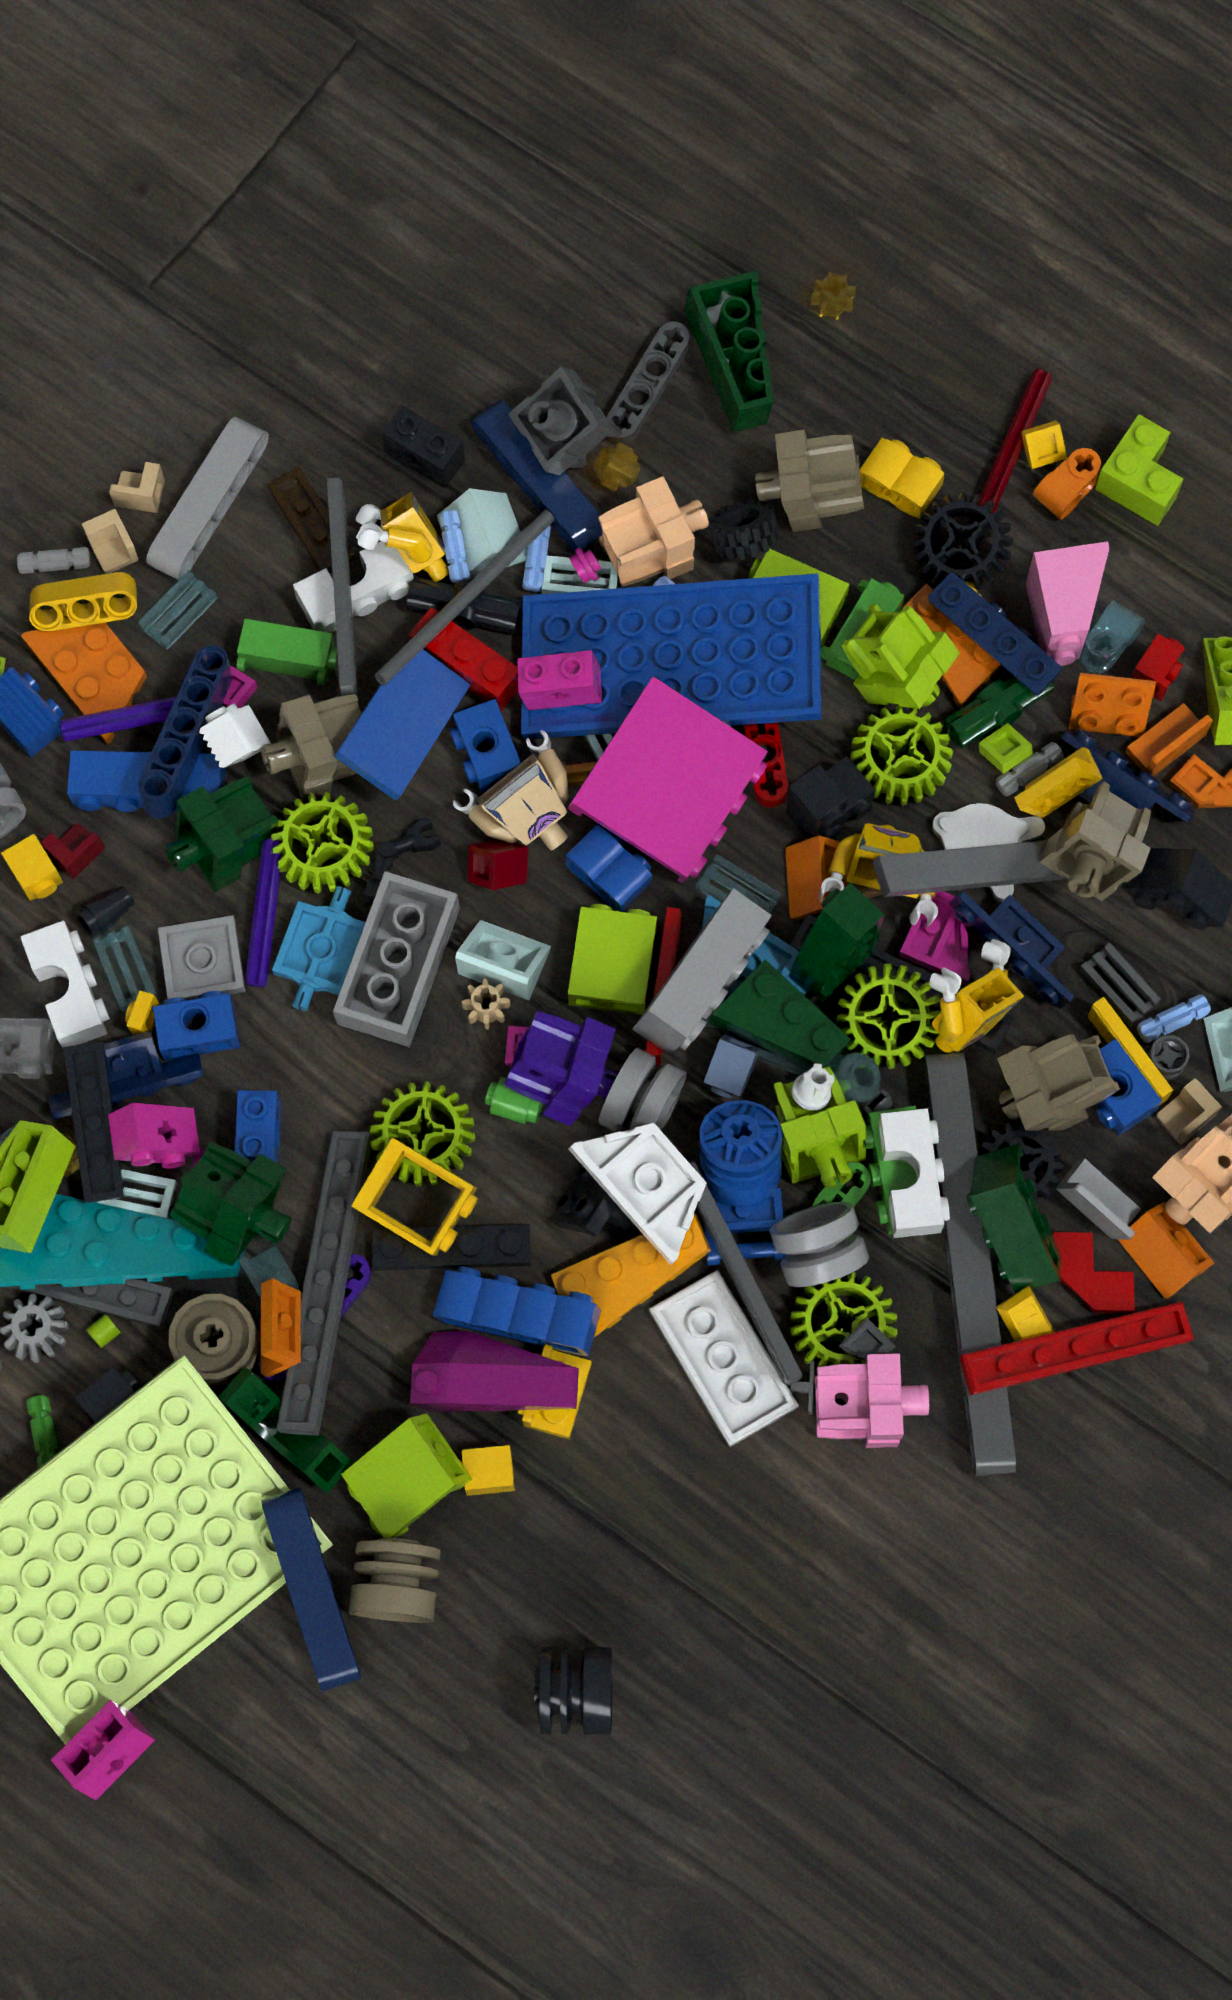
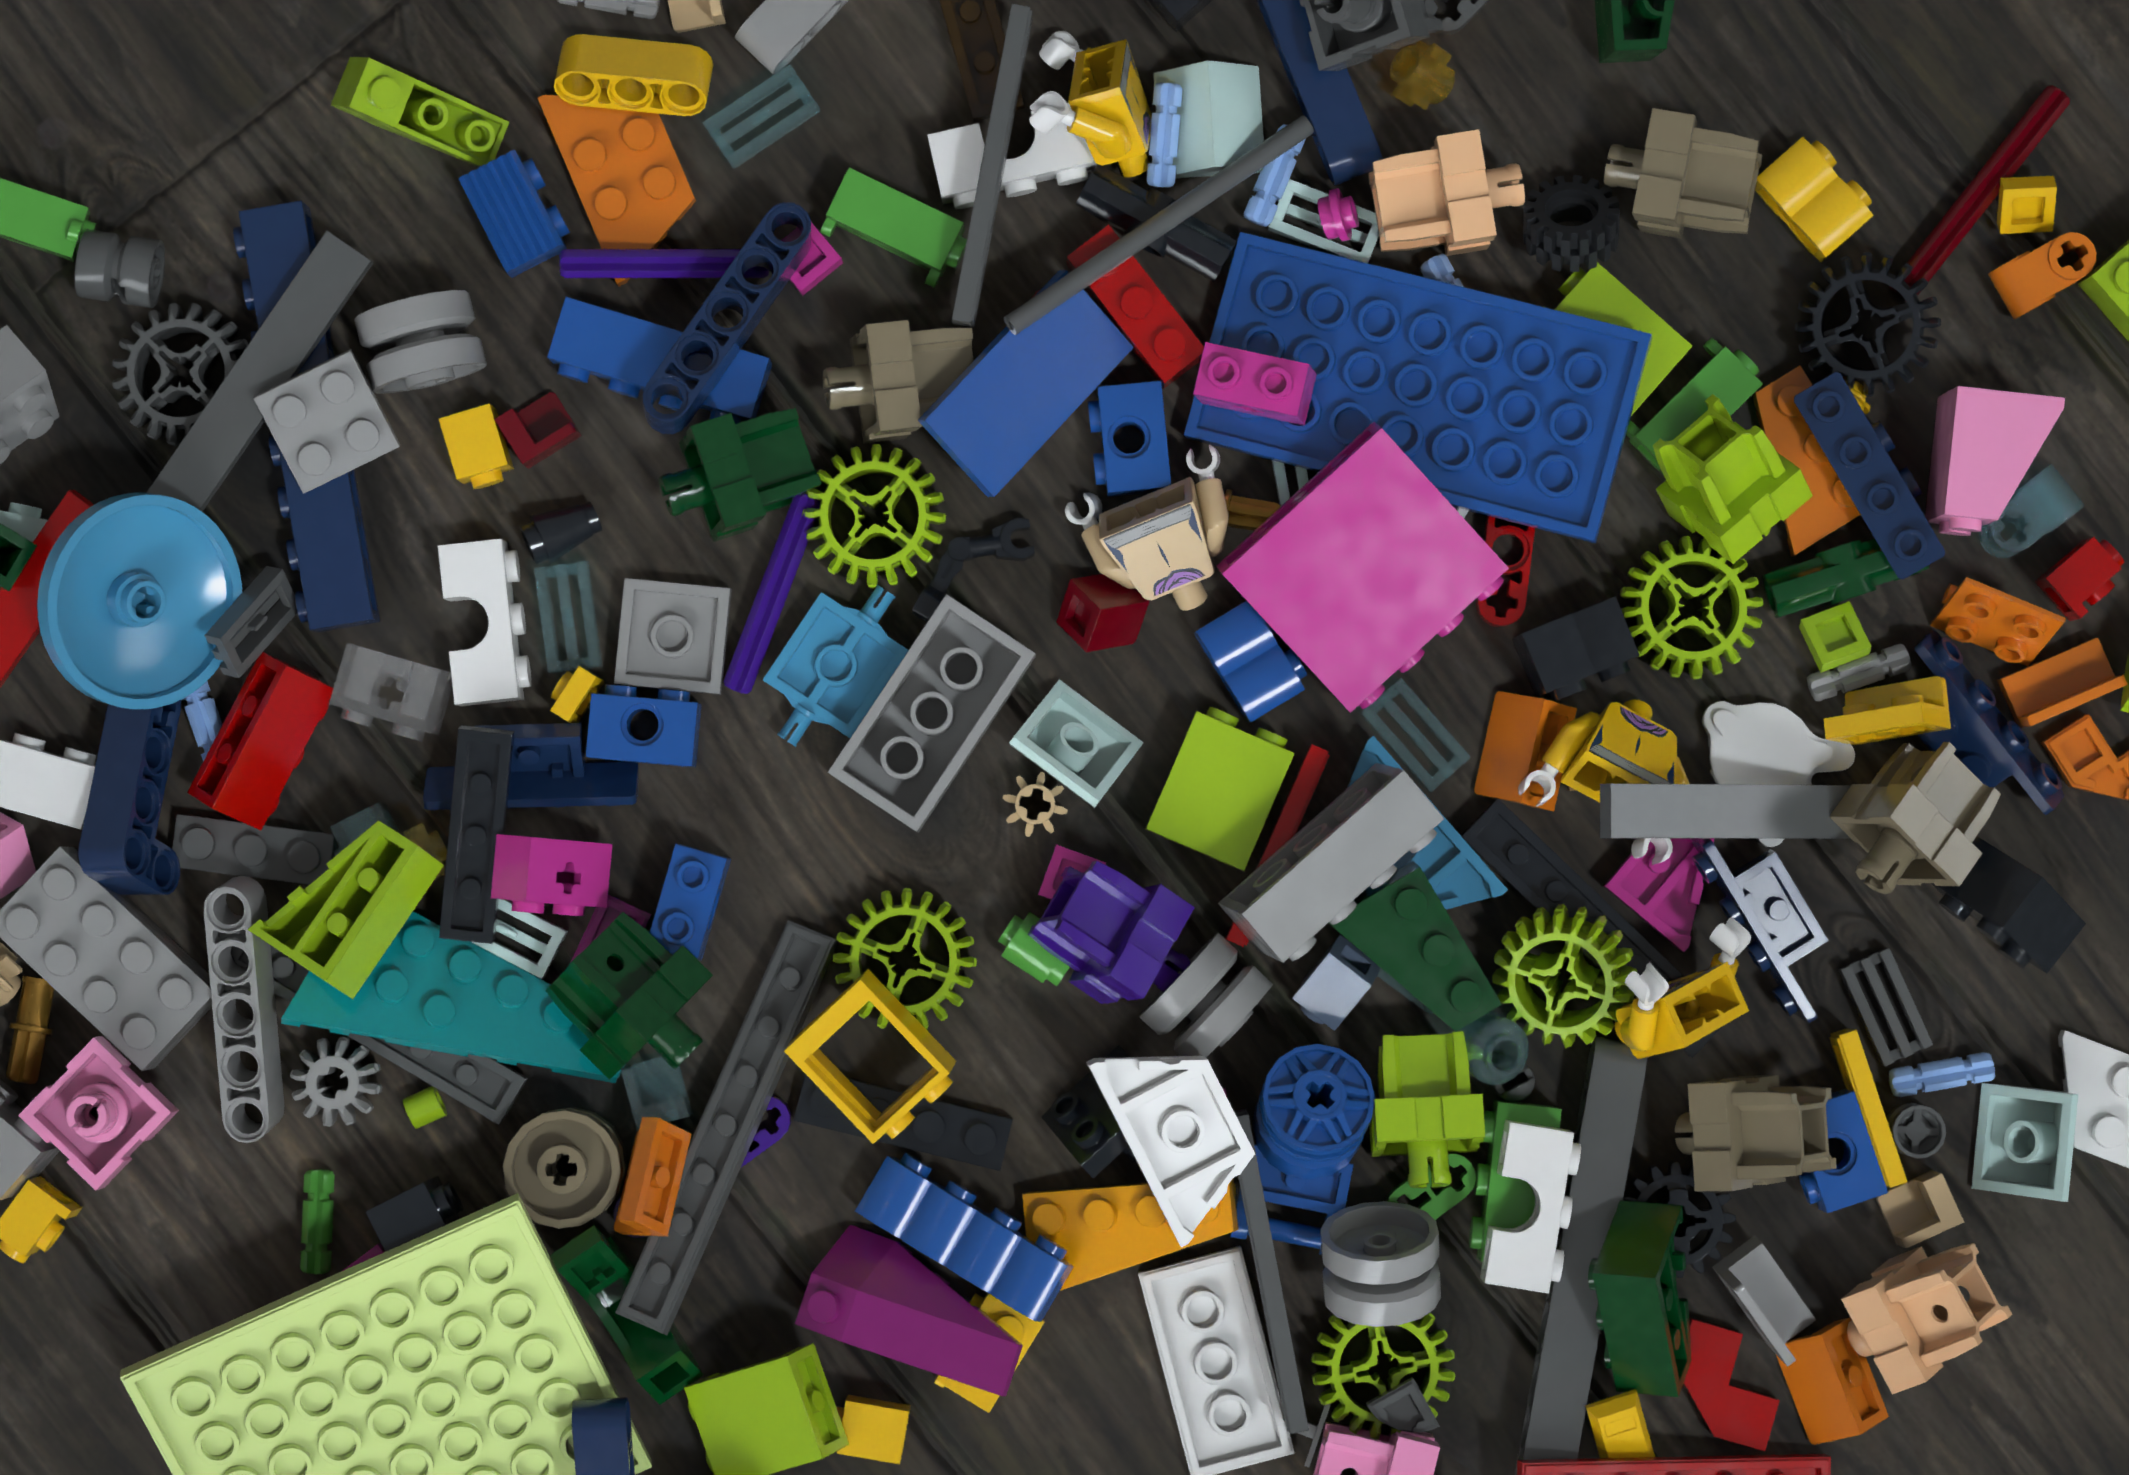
camera: 15 degrees right, 15 degrees up
white brick [199,704,271,768] -> none
dark green wedge [789,883,884,1003] -> none
white hose [792,1064,834,1110] -> none

